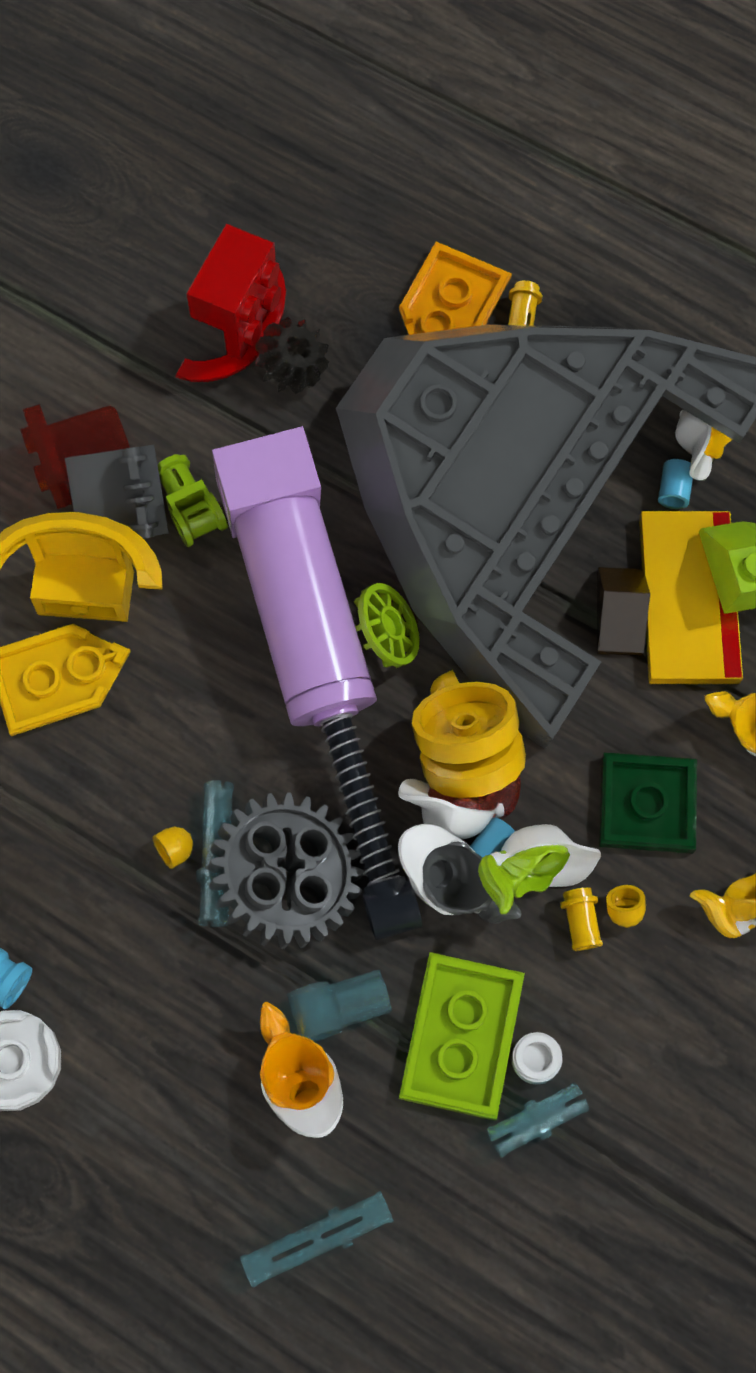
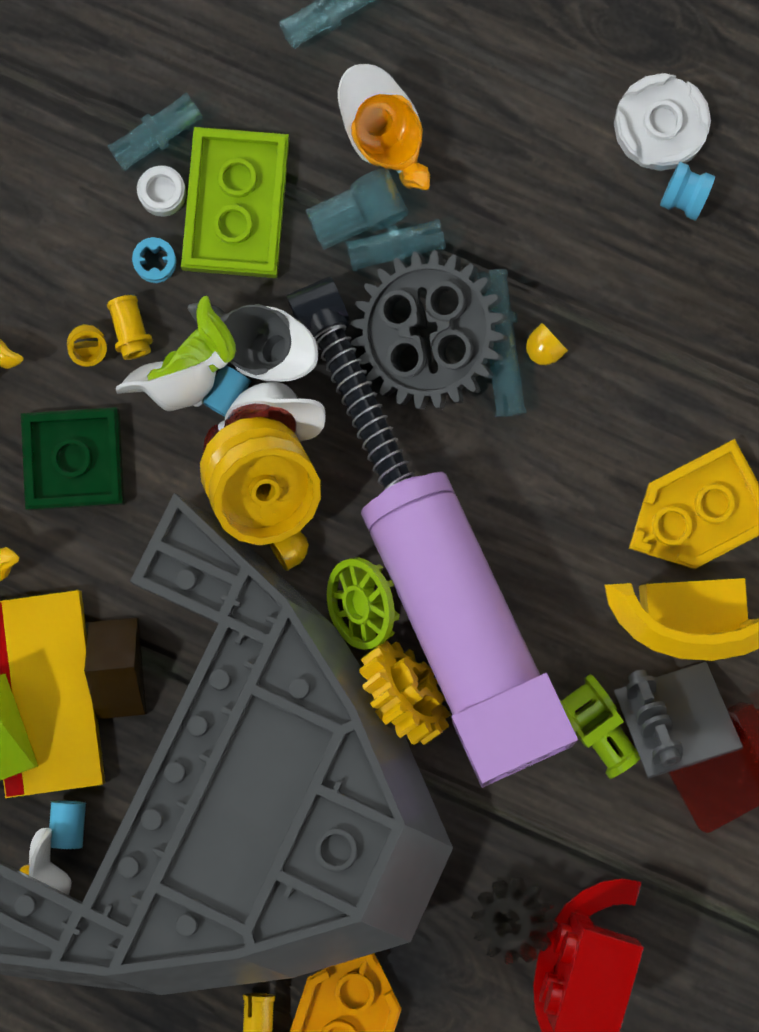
camera: 175 degrees right, 15 degrees up
none -> medium azure bush [132,237,177,283]
none -> clear light blue pin [346,218,446,272]
none -> yellow gear [359,641,450,745]

